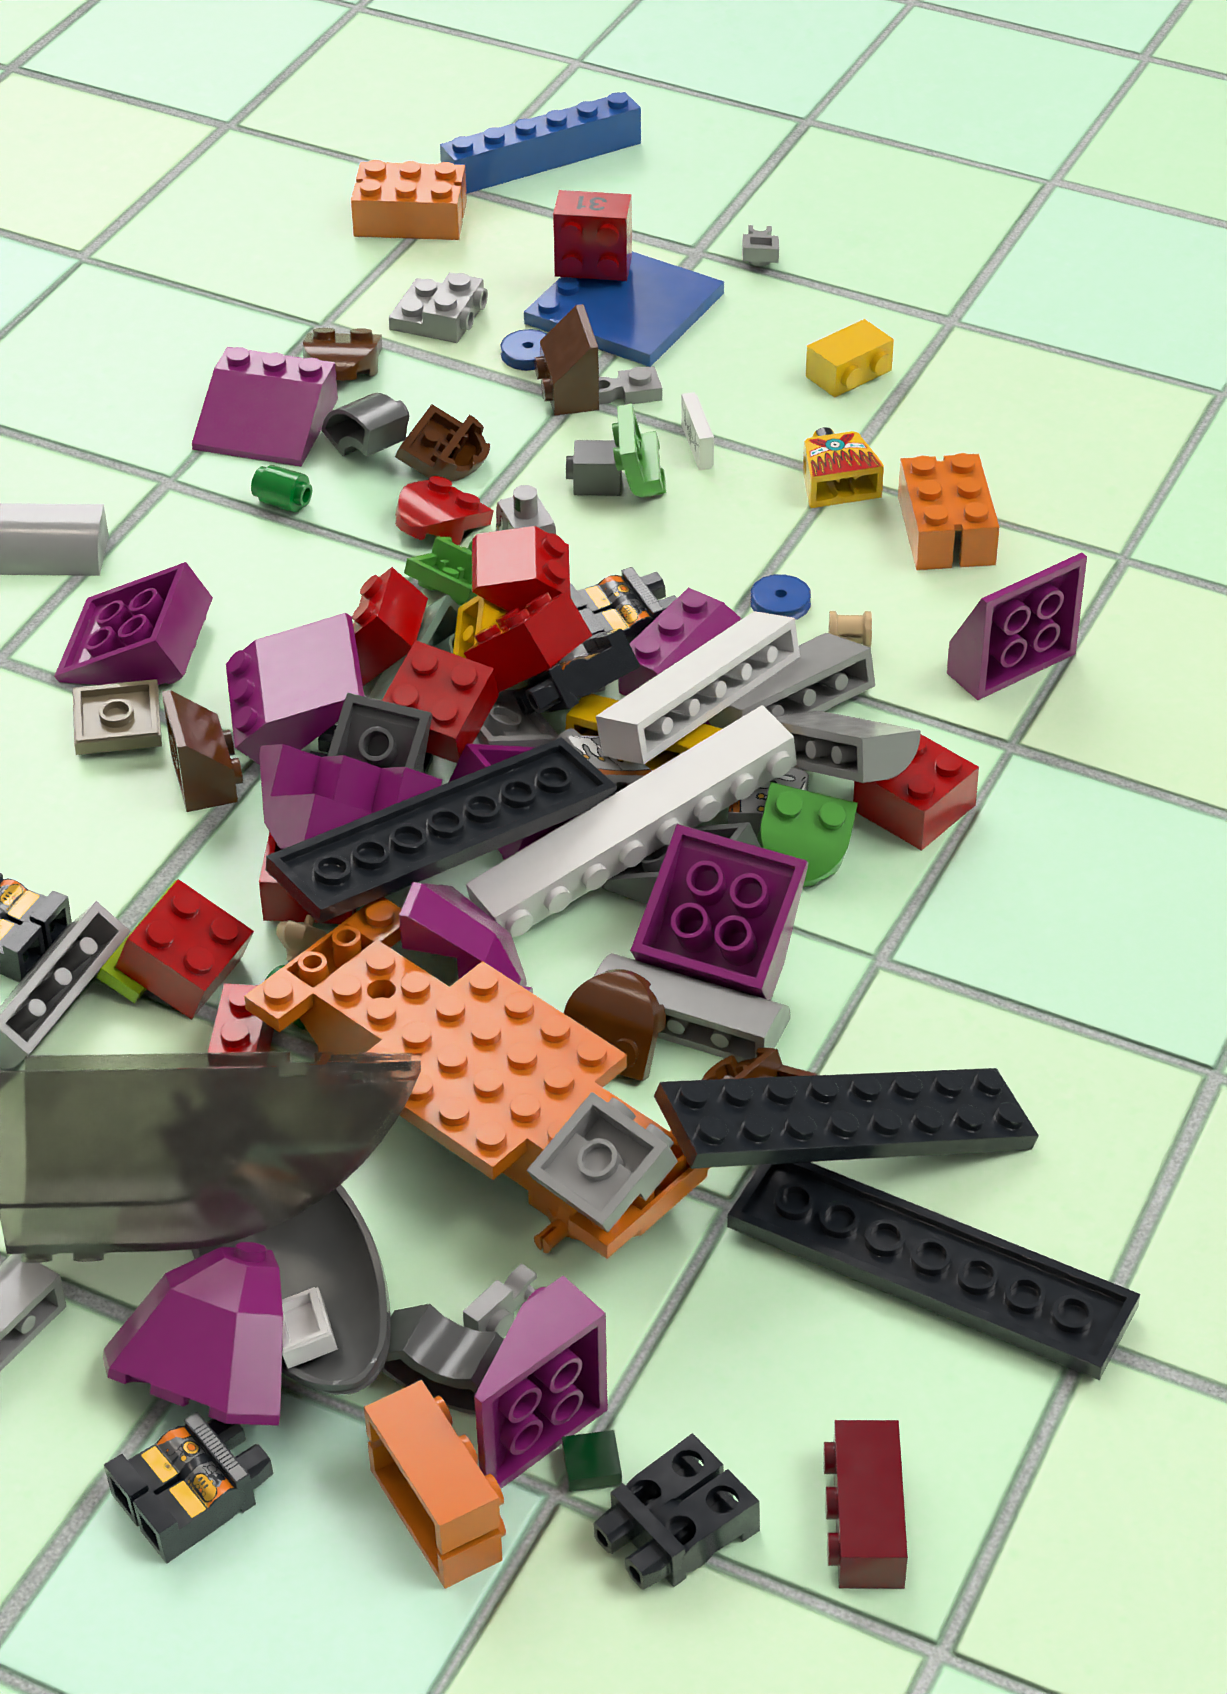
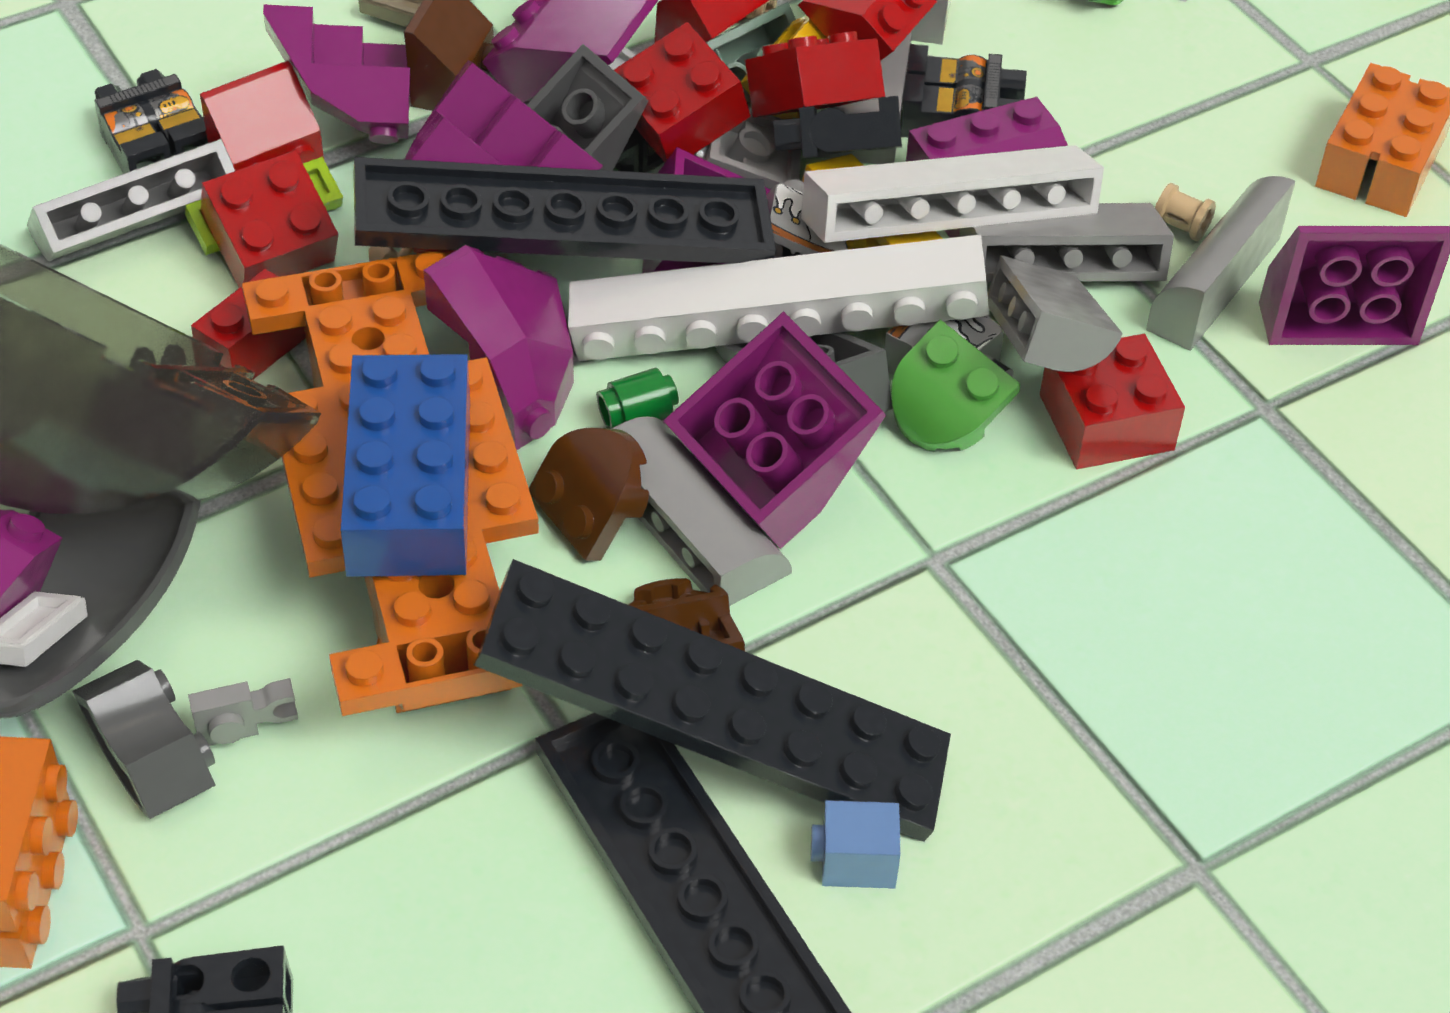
camera: 30 degrees right, 5 degrees up
magenta slope [474,1275,608,1489] -> none
light grey plate [527,1092,678,1233] -> none
dark green tile [562,1430,622,1491] -> none
blue piece [750,574,811,620] -> none
yellow torso [803,427,884,509] -> none
none -> slope [200,60,324,171]
none -> magenta brick [263,4,410,144]
none -> blue brick [341,354,470,577]
none -> green brick [596,367,679,429]
none -> medium blue brick [811,800,901,889]
none -> light grey brick [1146,176,1296,351]

